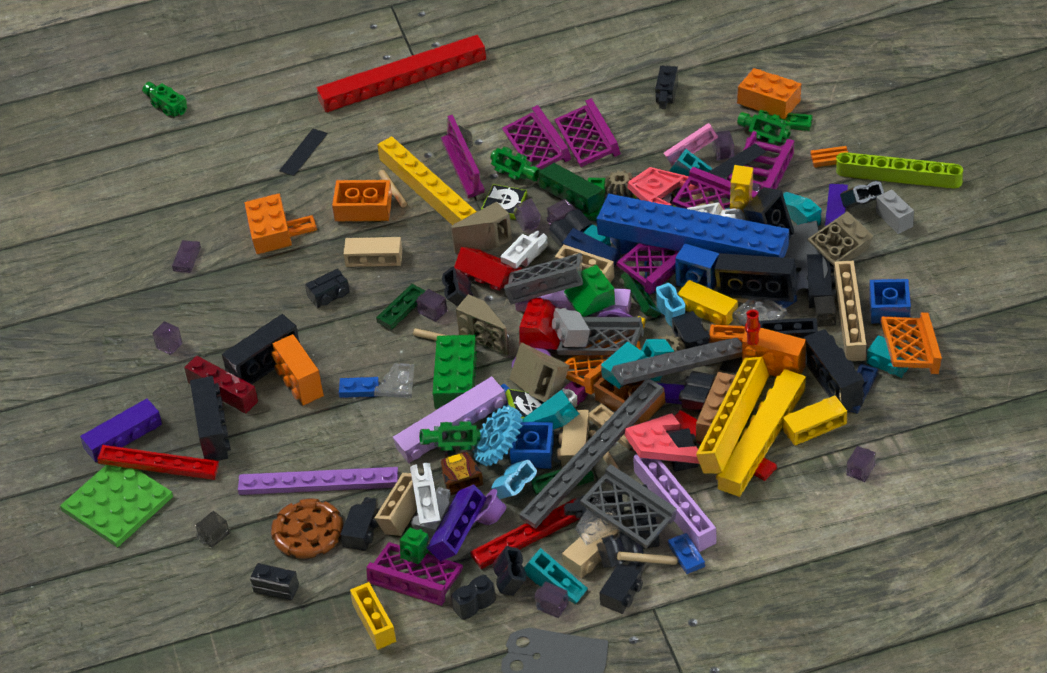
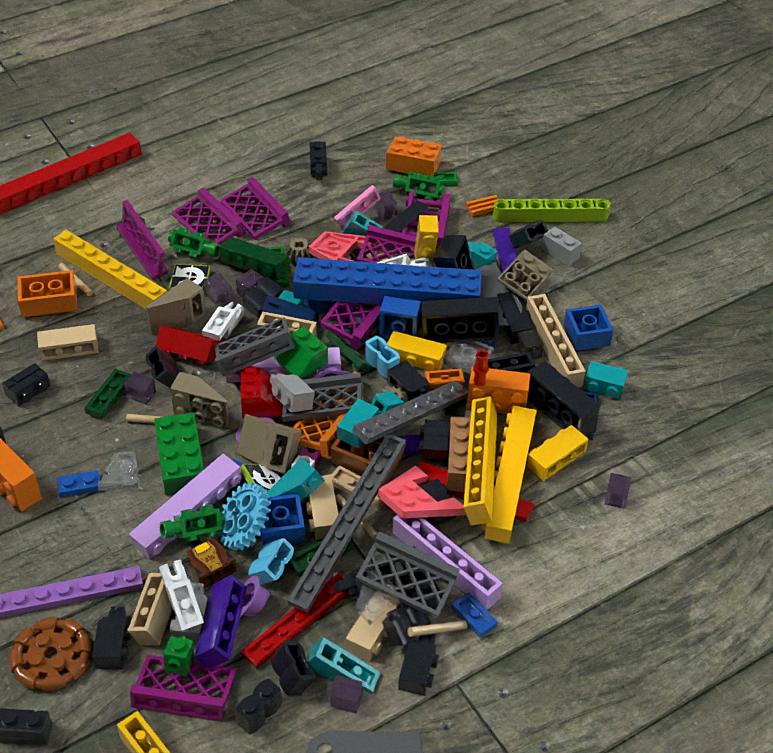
camera: 20 degrees left, 0 degrees up
orange fence [881,312,942,374] -> none

